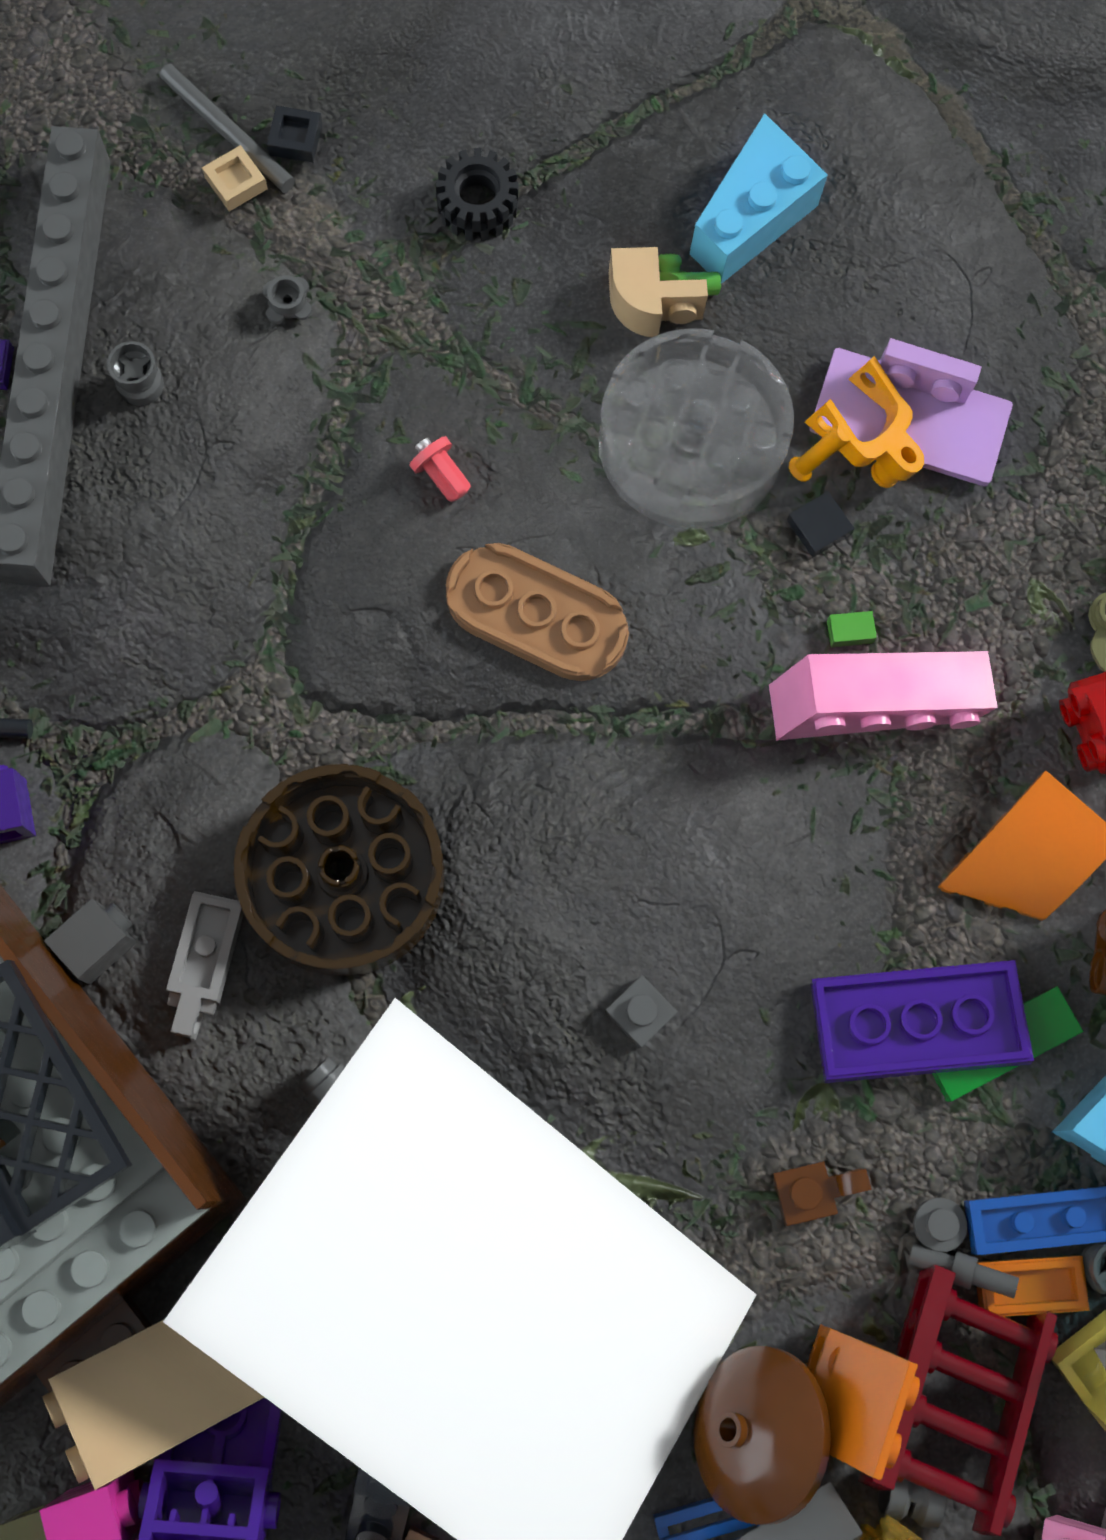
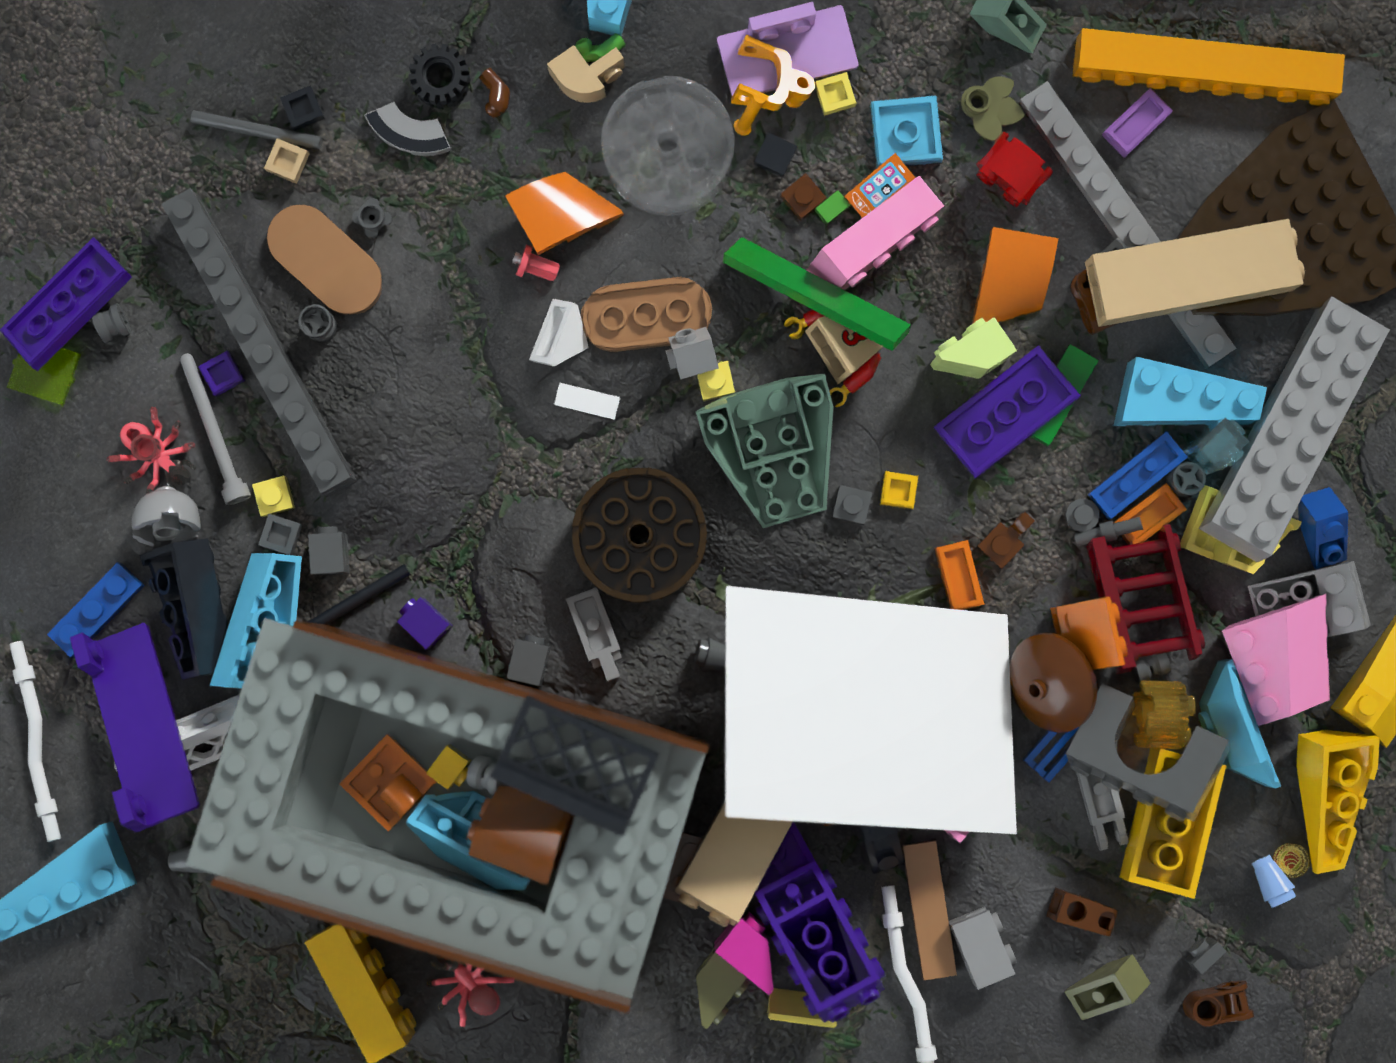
camera: 30 degrees left, 10 degrees up
none -> medium nougat tile [267,205,382,315]
none -> tile [364,102,452,156]
none -> reddish brown arm [479,68,510,118]
none -> orange slope [505,172,624,255]
none -> white slope [529,299,589,366]
none -> white sticker [554,383,620,420]
none -> light grey brick [665,327,719,379]
none -> sand green wedge [696,374,833,528]
none -> light yellow plate [697,361,735,401]
none -> green tile [723,237,911,351]
none -> reddish brown plate [780,173,827,221]
none -> tan torso [784,310,883,407]
none -> light yellow plate [815,72,856,116]
none -> tile [845,153,916,218]
none -> medium azure tile [870,96,943,168]
none -> yellow tile [880,471,918,510]
none -> yellowish green slope [930,317,1017,379]
none -> orange tile [934,540,984,610]

